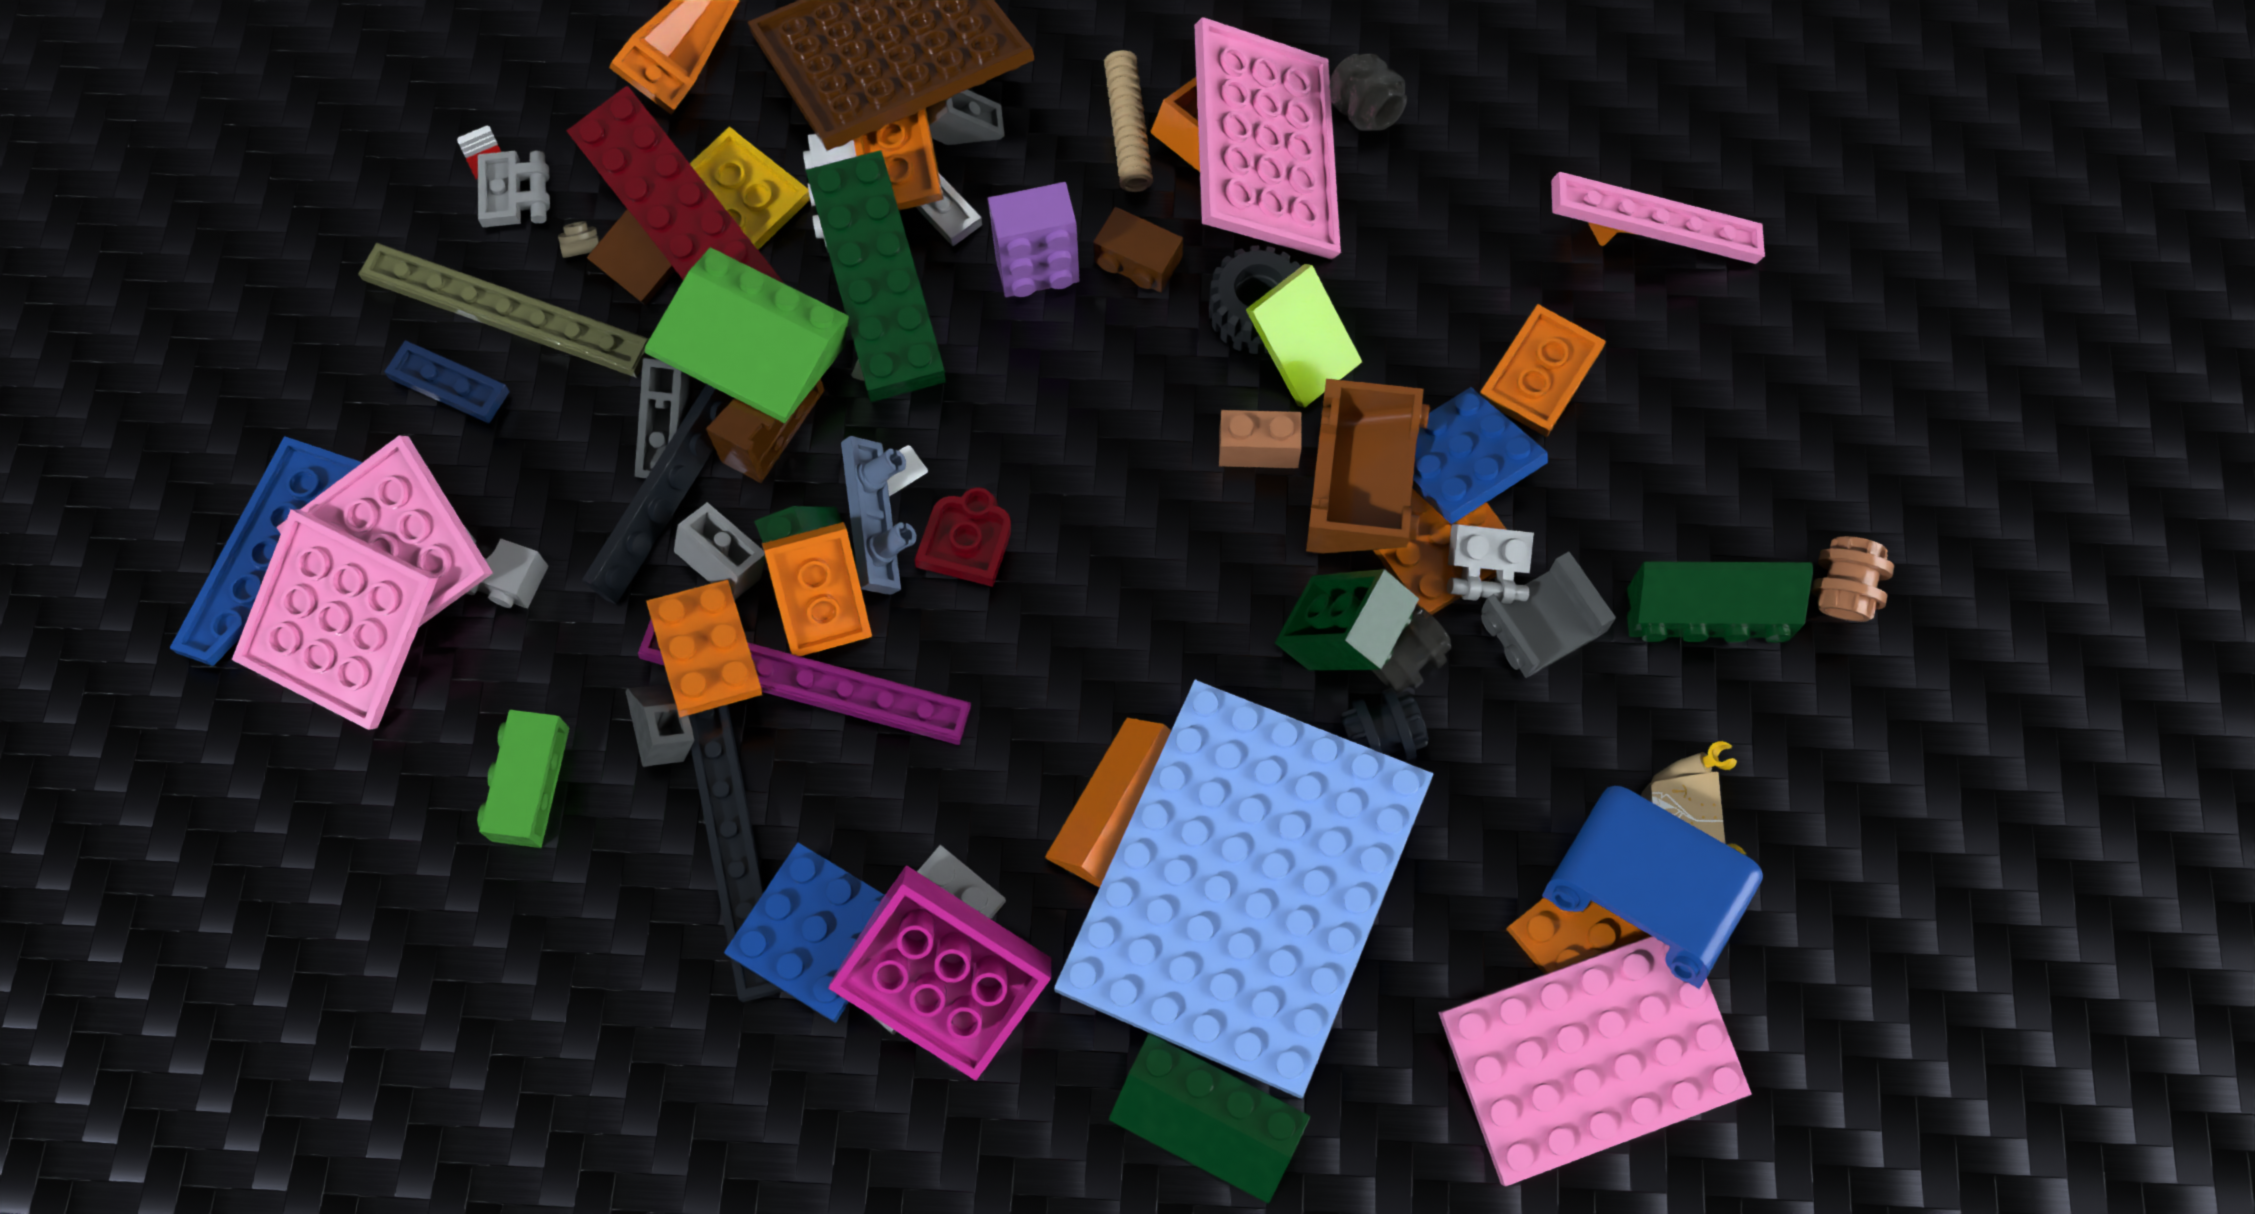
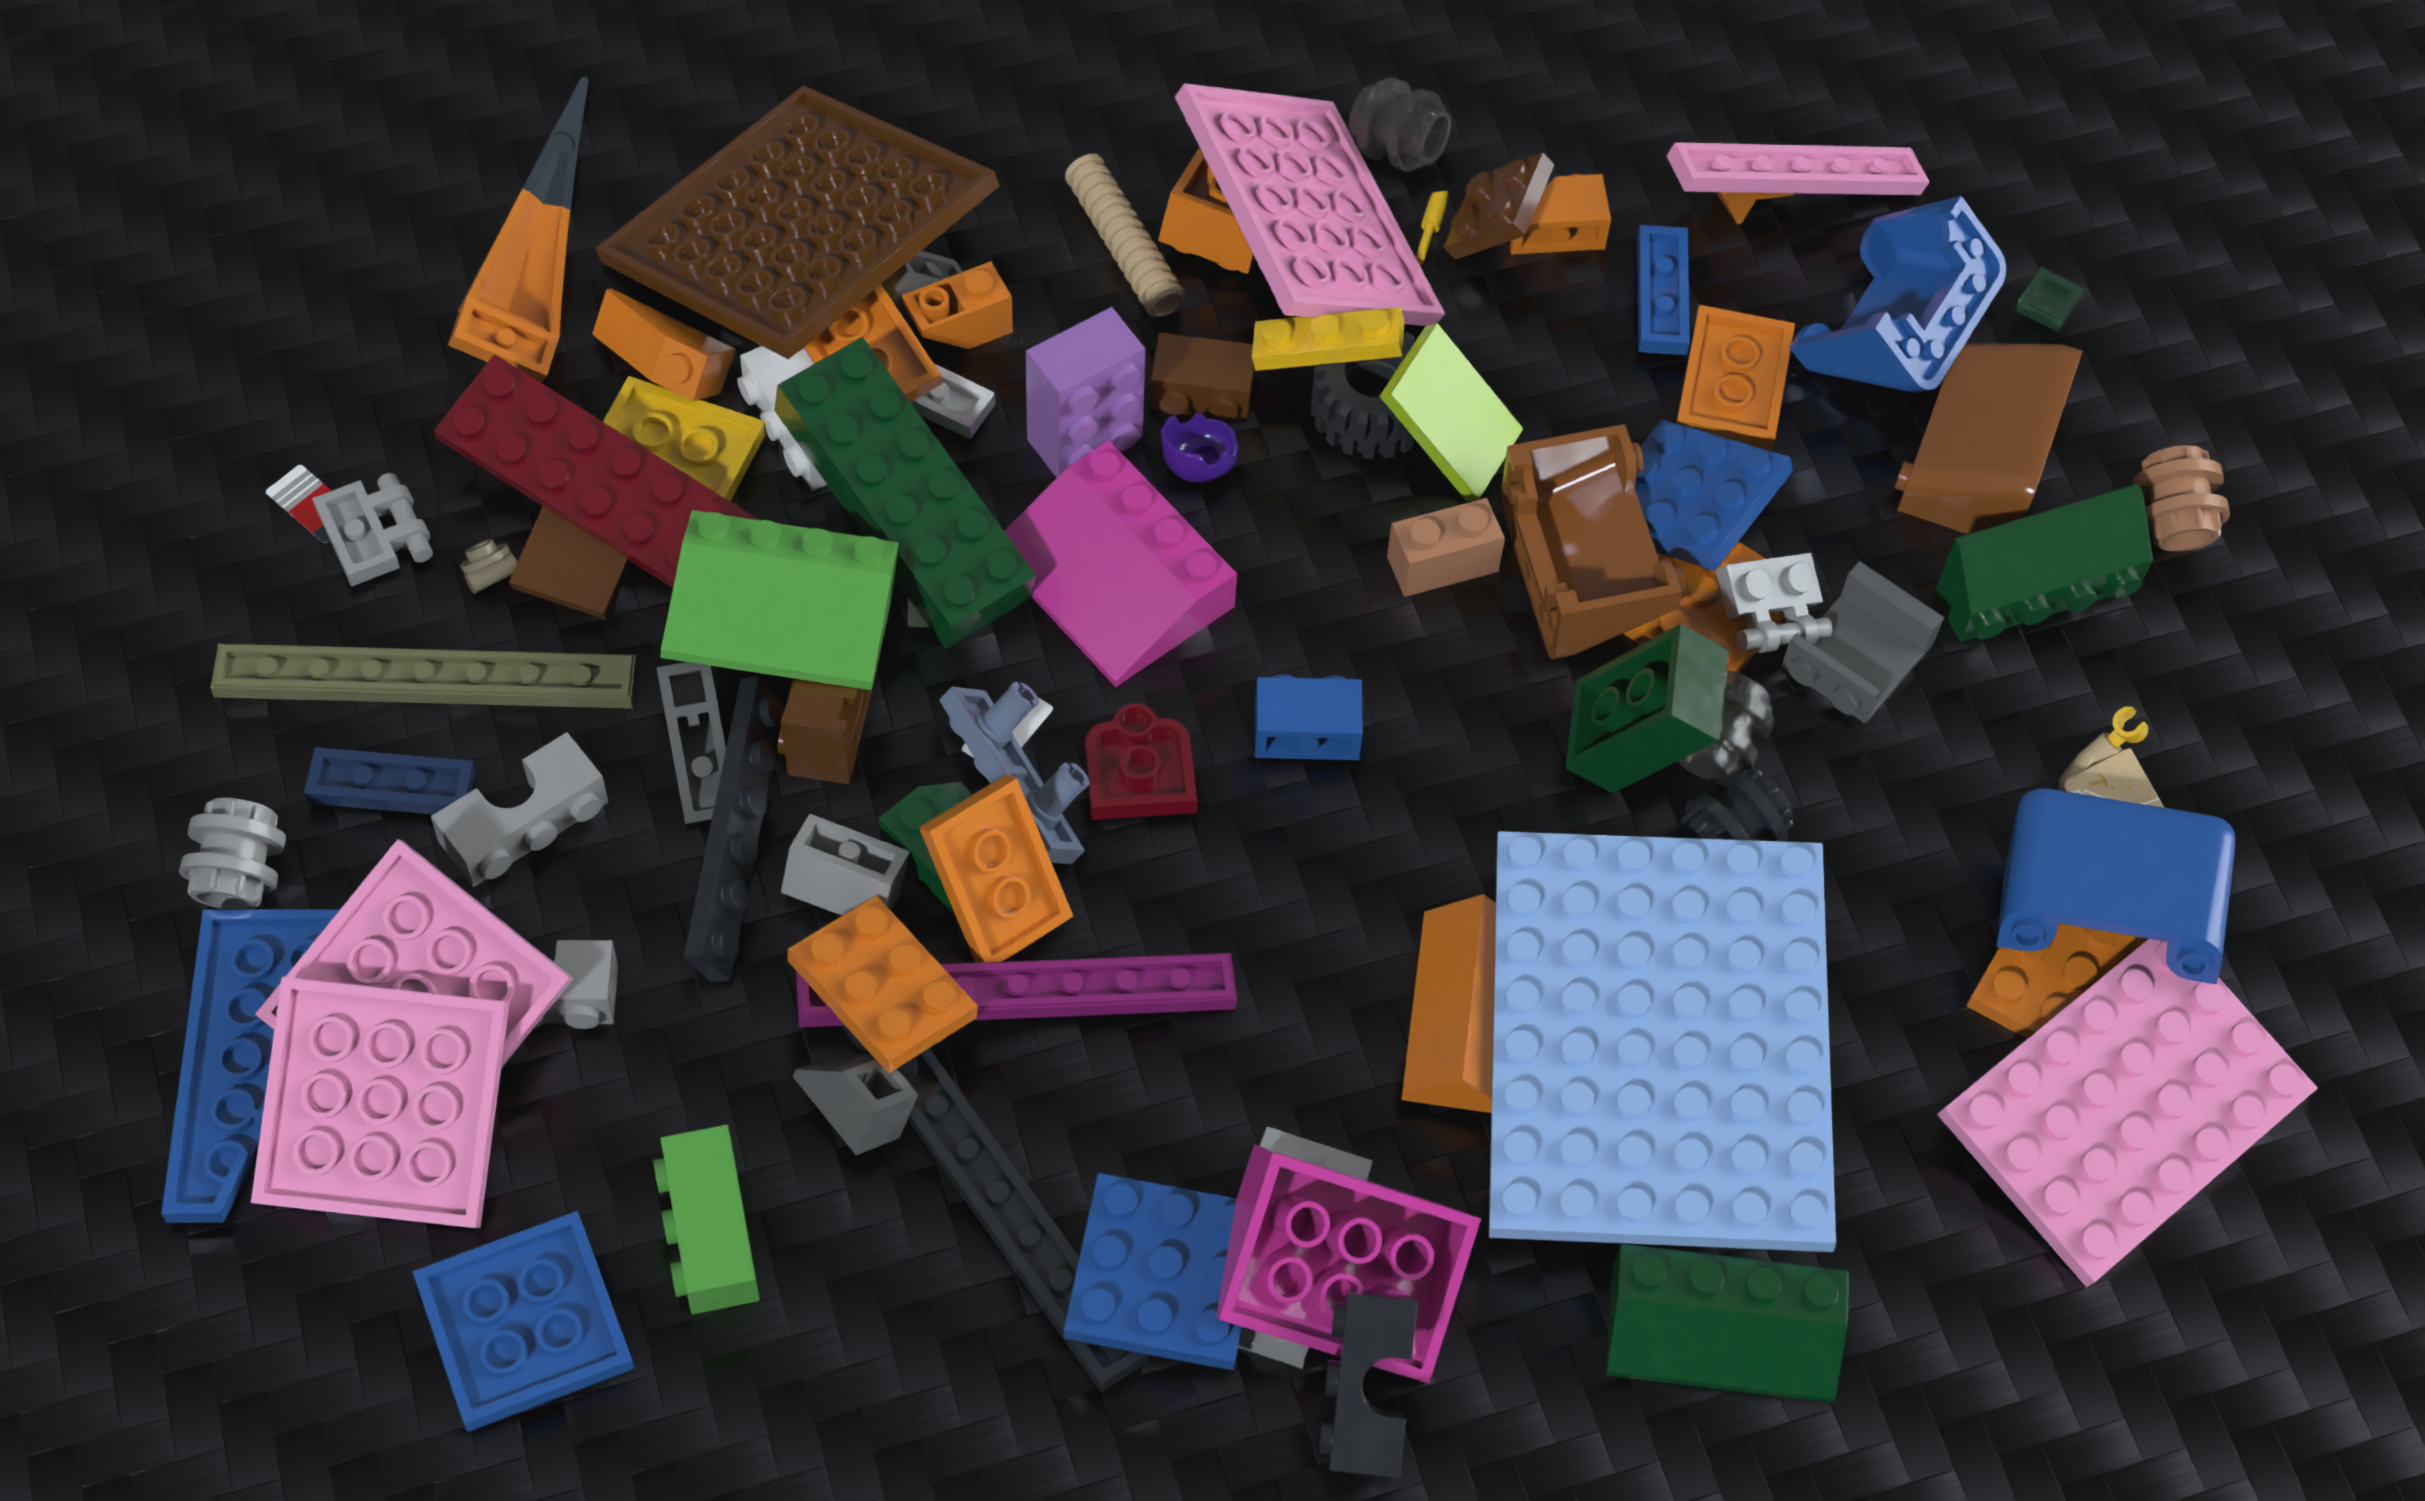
camera: 25 degrees left, 10 degrees down
none -> light grey piece [179,798,286,910]
none -> blue plate [412,1211,635,1432]
none -> light grey arch [431,732,608,887]
none -> orange slope [592,288,735,401]
none -> orange slope [901,261,1013,349]
none -> dark pink slope [1004,440,1237,687]
none -> dark purple hair [1160,412,1239,482]
none -> yellow plate [1252,307,1405,371]
none -> blue brick [1255,674,1363,760]
none -> black arch [1319,1289,1418,1478]
none -> yellow piece [1415,191,1448,264]
none -> reddish brown plate [1443,152,1554,260]
none -> orange slope [1510,174,1611,255]
none -> blue plate [1637,225,1690,355]
none -> blue windscreen [1789,196,2006,393]
none -> dark orange windscreen [1894,343,2082,534]
none -> clear green plate [2016,267,2084,332]

